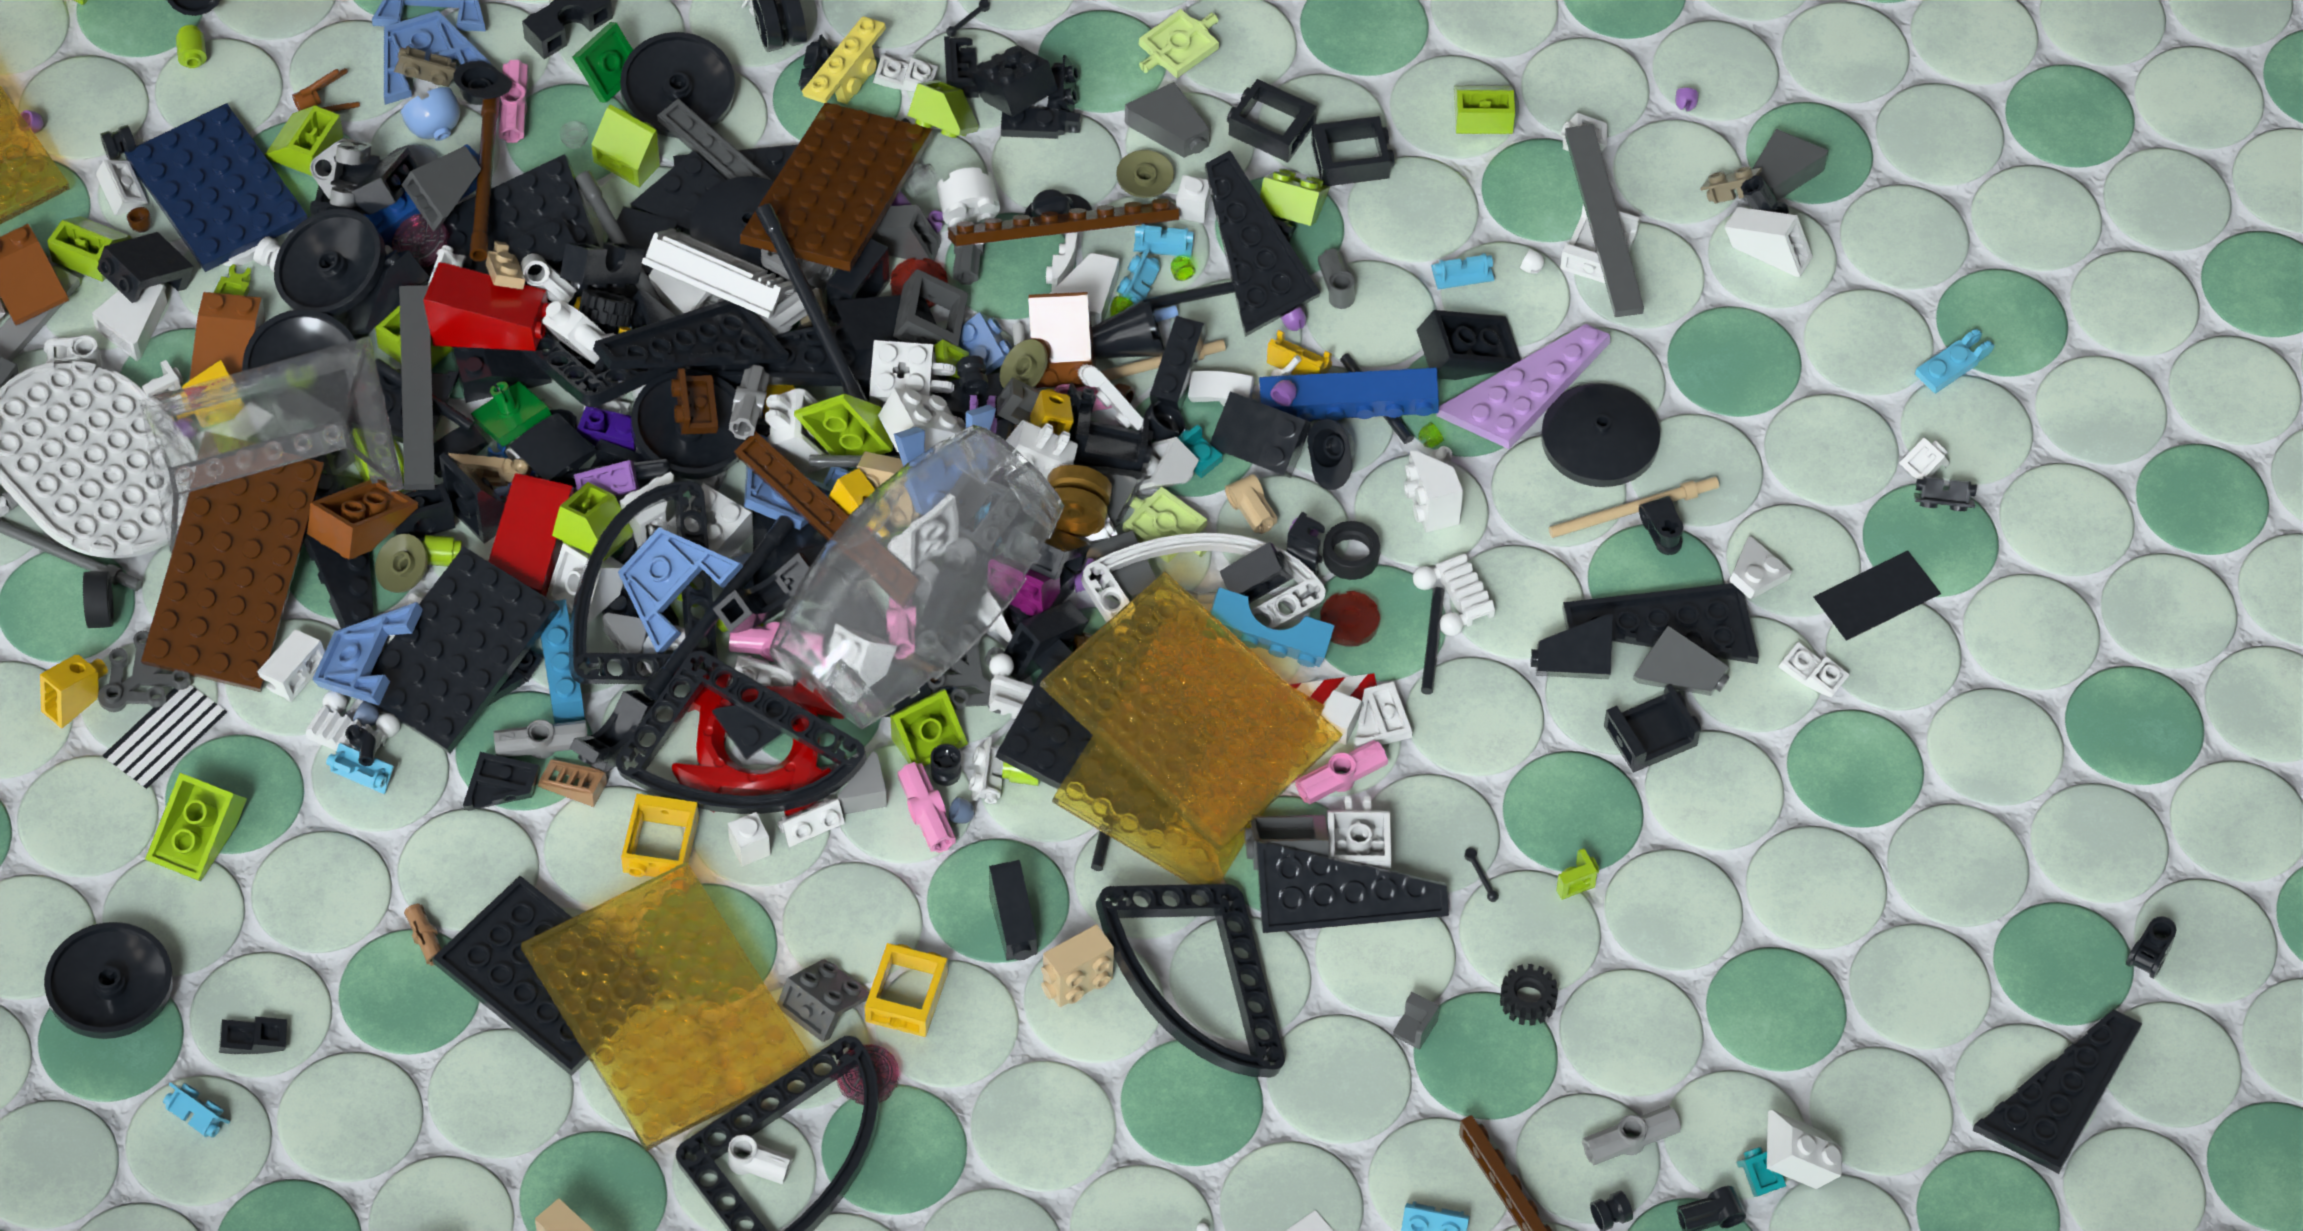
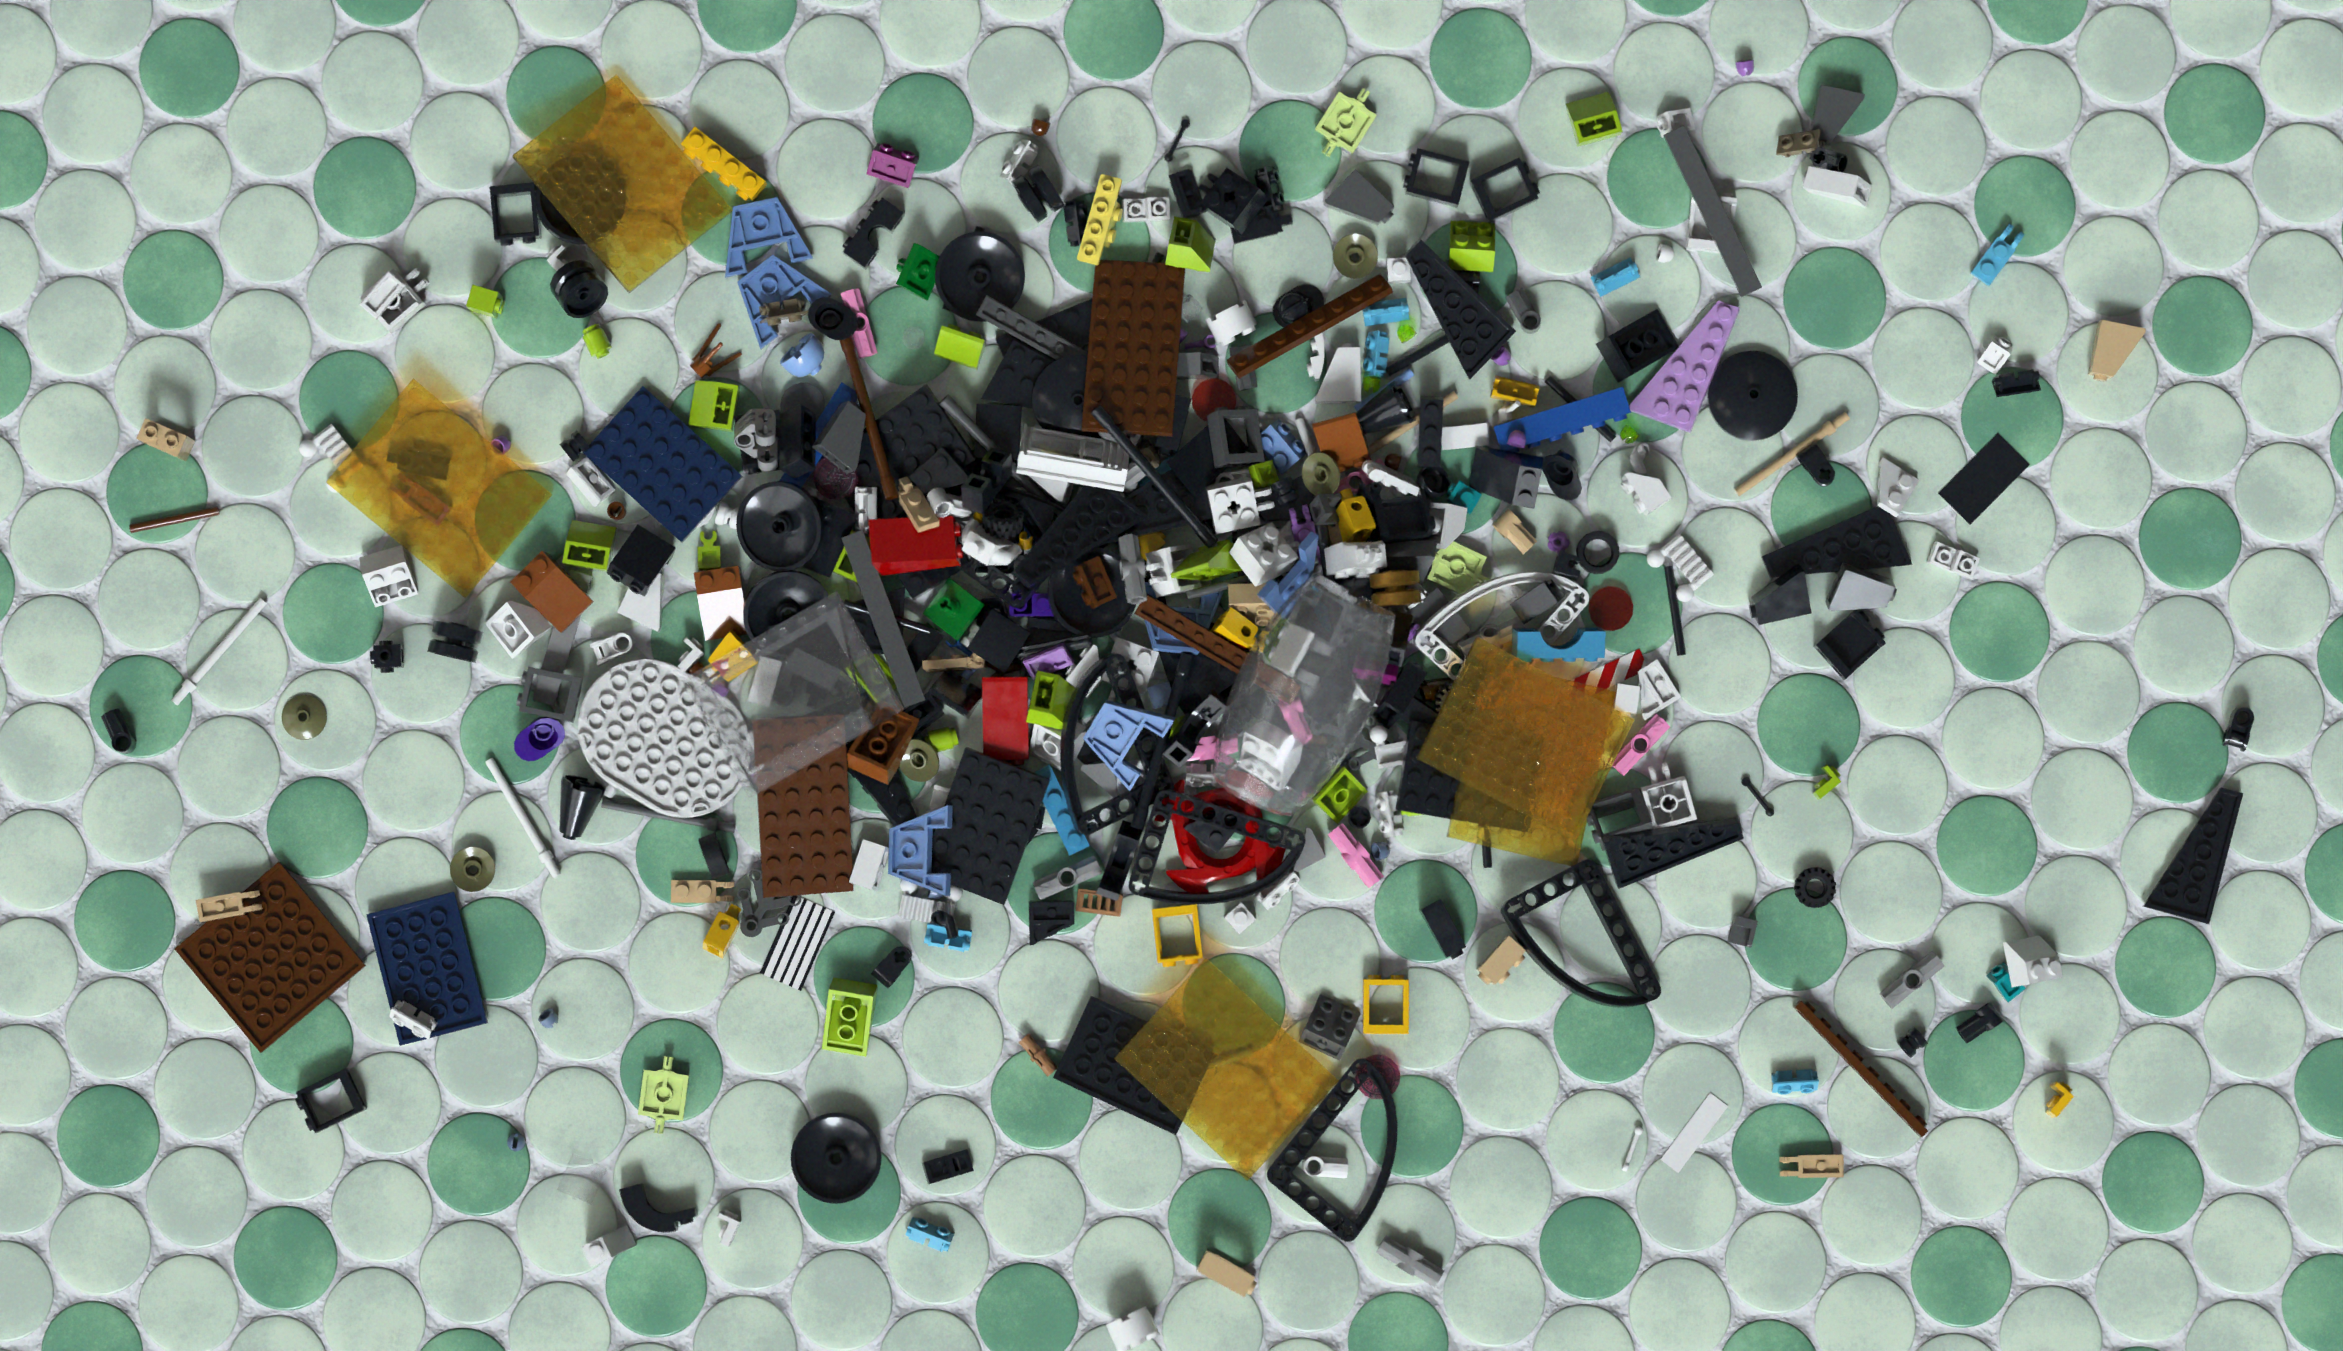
camera: 15 degrees left, 30 degrees up
none -> tan hinge [671,880,734,903]
none -> black piece [871,946,912,989]
none -> tan slope [2088,320,2146,382]

